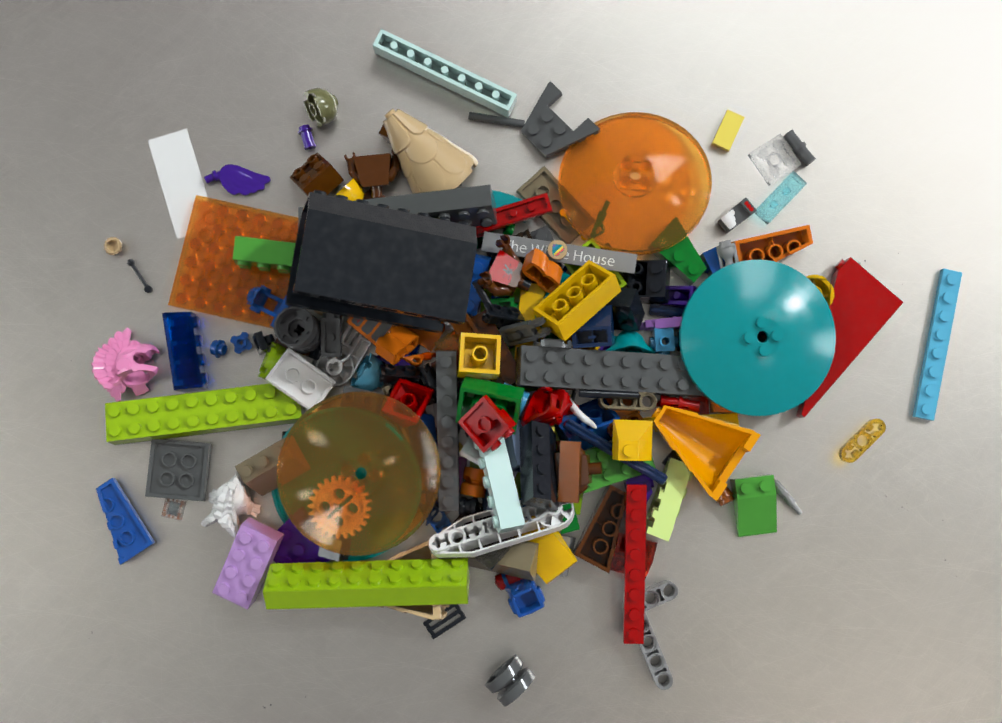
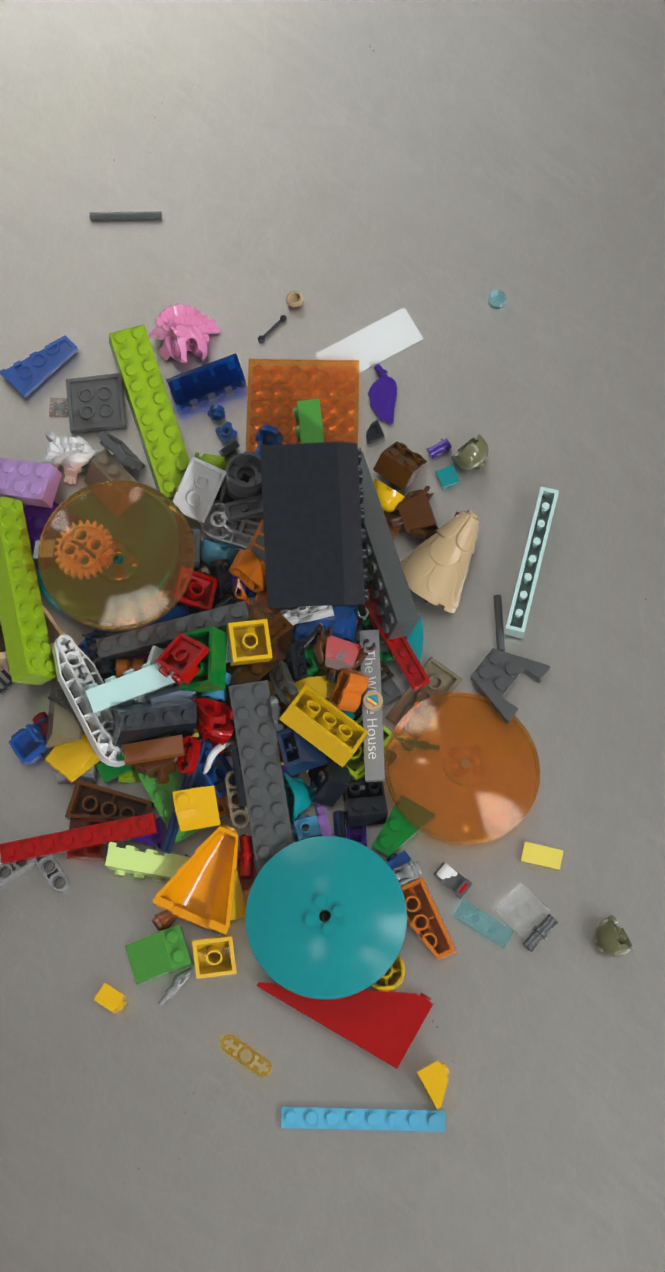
camera: 85 degrees right, 10 degrees down
none -> yellow brick [94,983,127,1014]
none -> dark grey plate [97,430,145,471]
none -> red beam [177,736,201,775]
none -> yellow slope [192,935,237,979]
none -> black tile [366,420,385,445]
none -> yellow slope [416,1060,450,1110]
none -> teal tile [435,465,460,490]
none -> clear light blue tile [488,290,507,309]
none -> olive cylinder [595,915,632,957]

